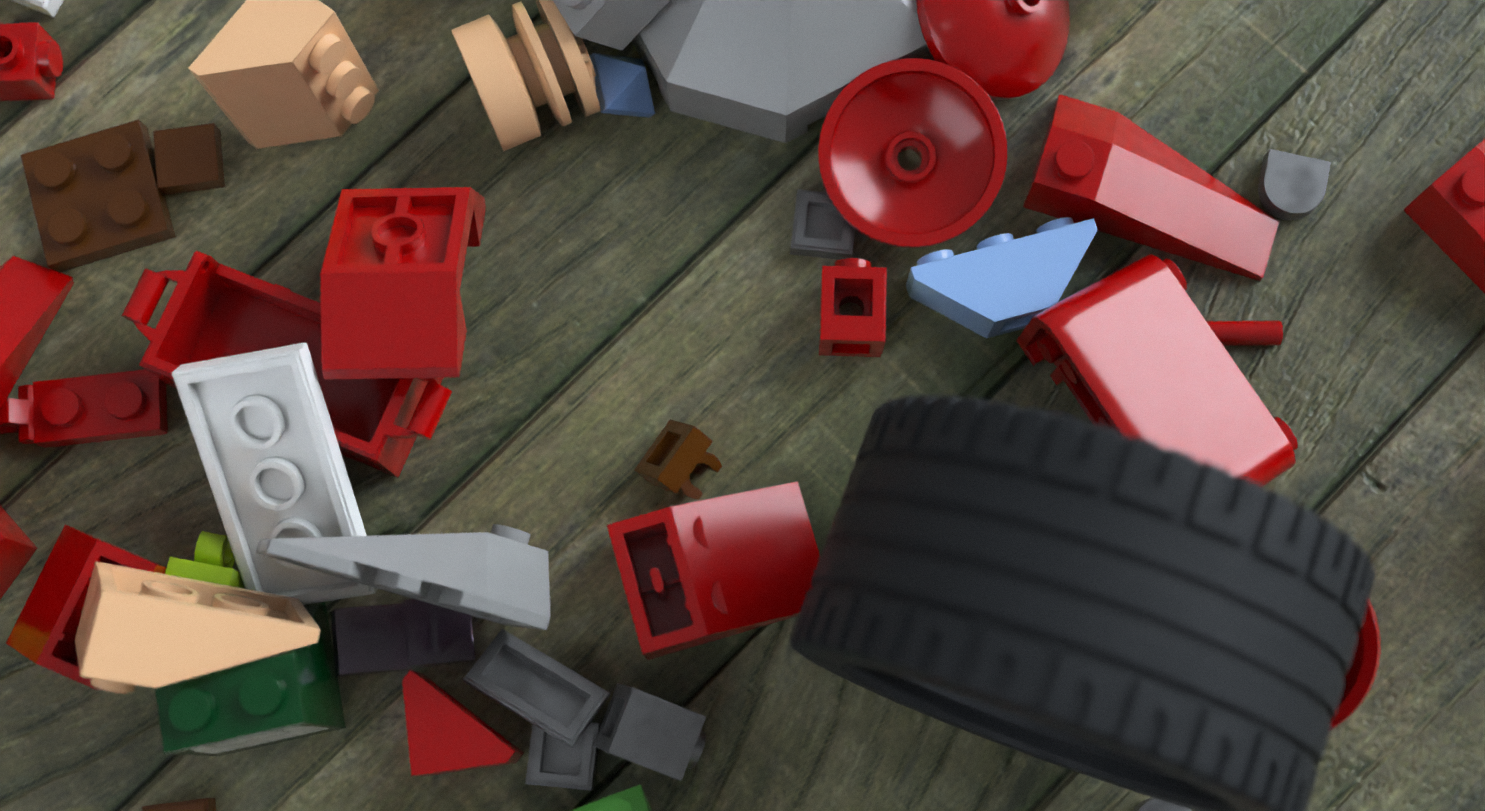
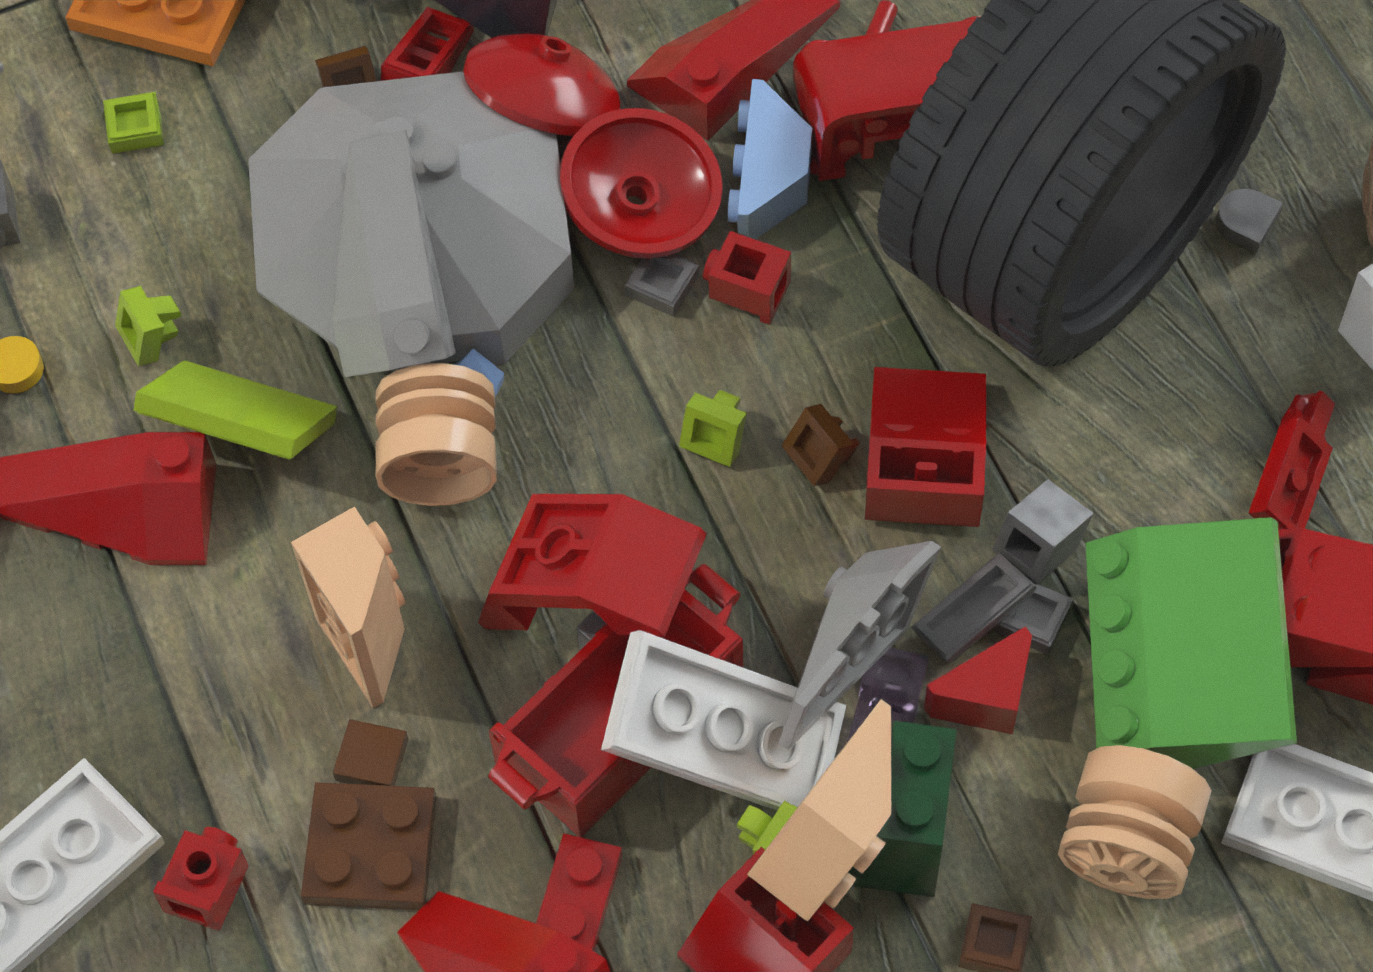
camera: 70 degrees left, 15 degrees down
none -> lime tile [679,390,747,467]

